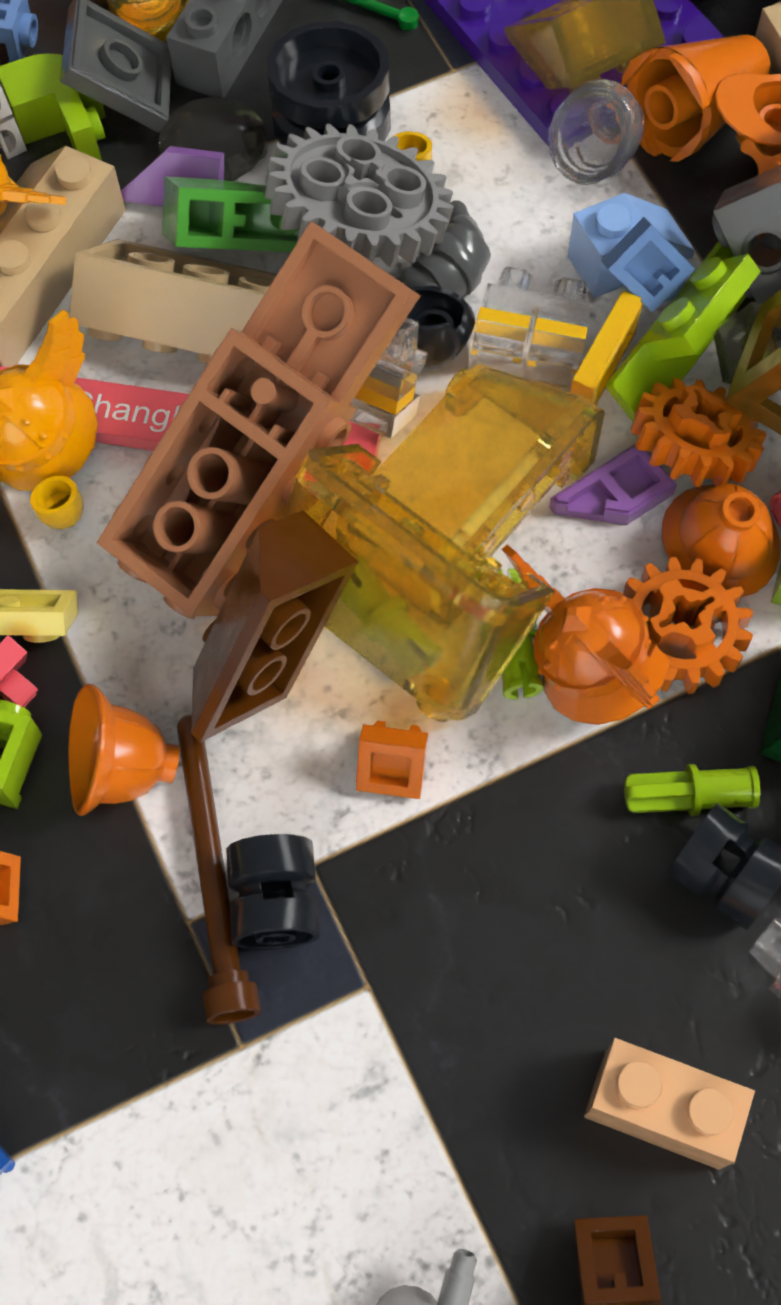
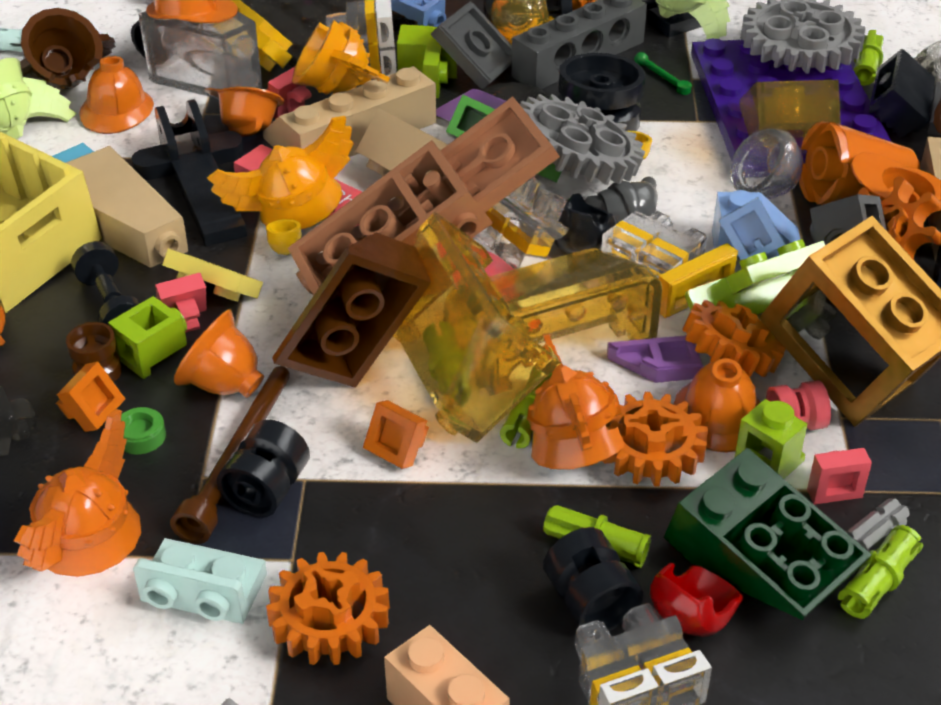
camera: 25 degrees right, 25 degrees down
none -> orange helmet [14,409,141,577]
none -> bright green tile [121,407,166,455]
none -> light aqua bracket [133,538,267,624]
none -> orange gear [266,552,390,665]

